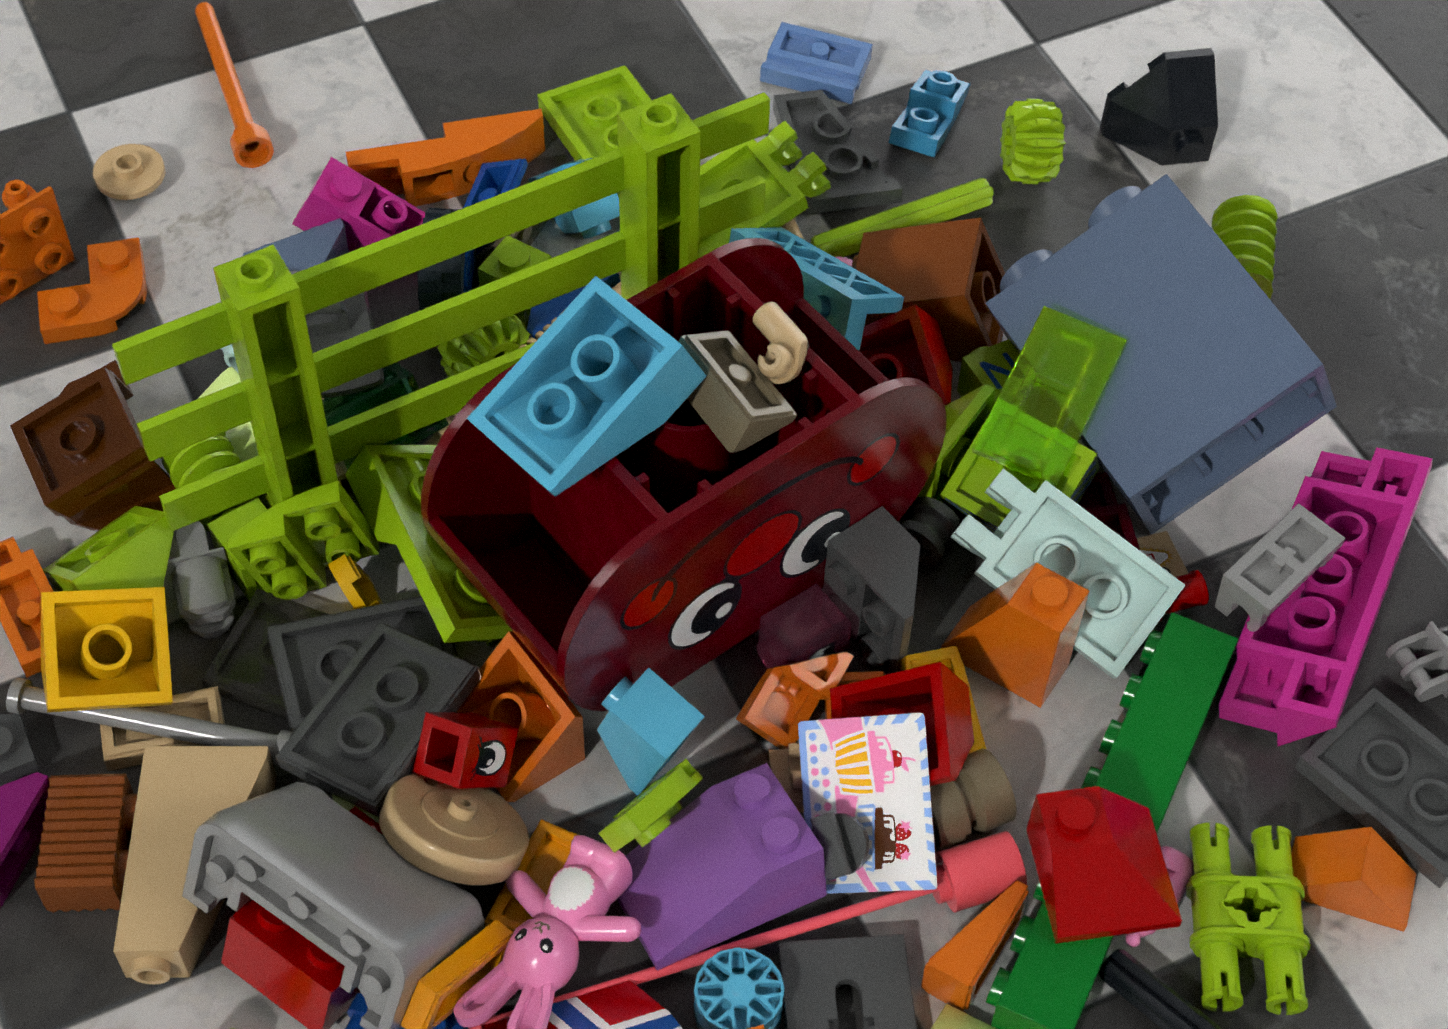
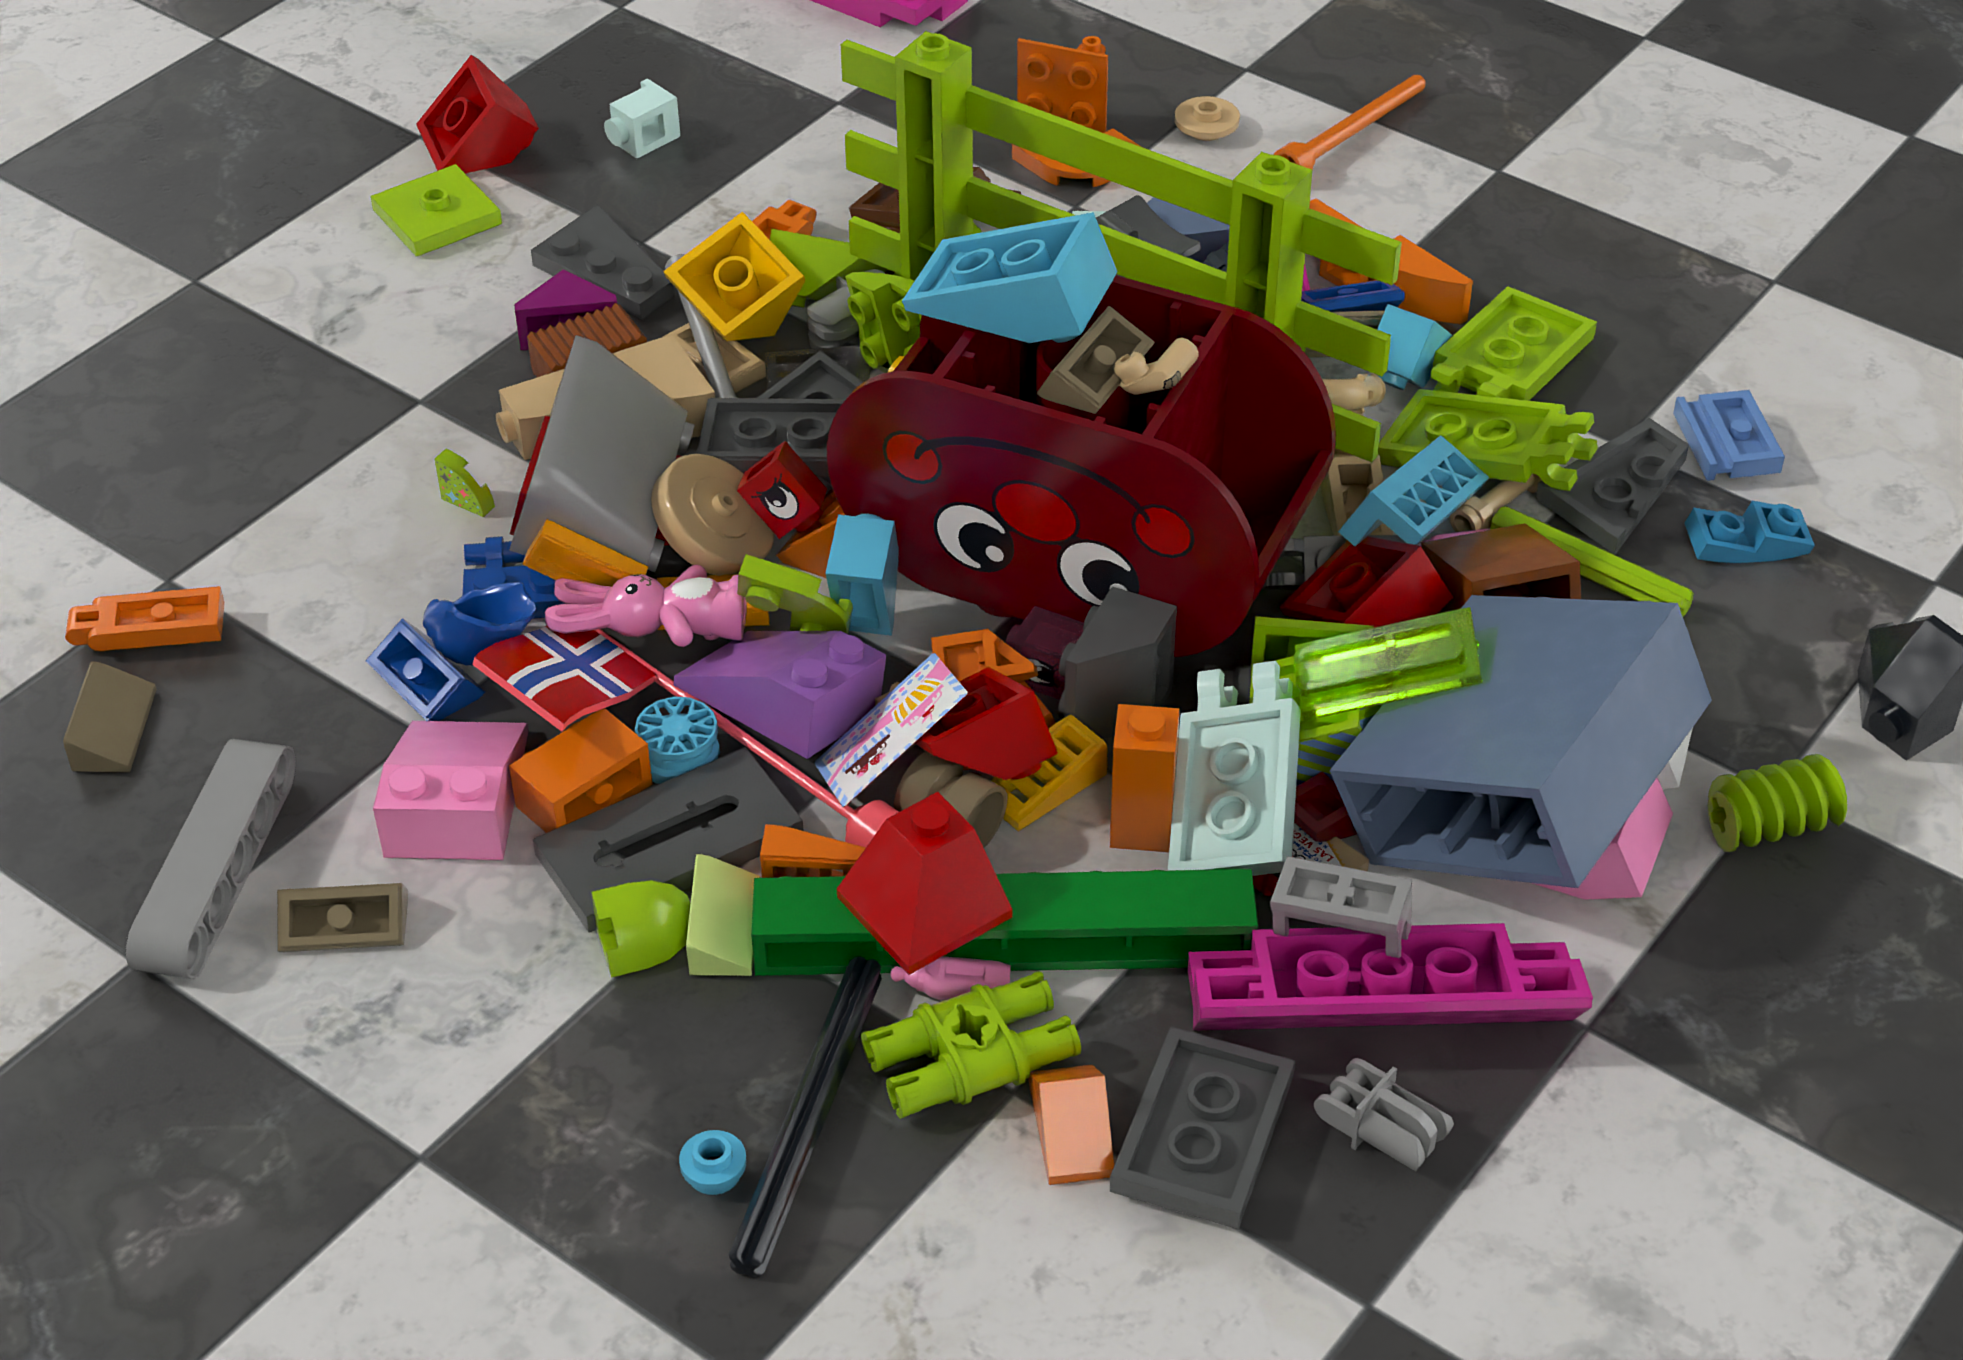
camera: 65 degrees right, 10 degrees down
dark grey plate [810,812,870,880] -> none
lime gear [1000,98,1066,184] -> none

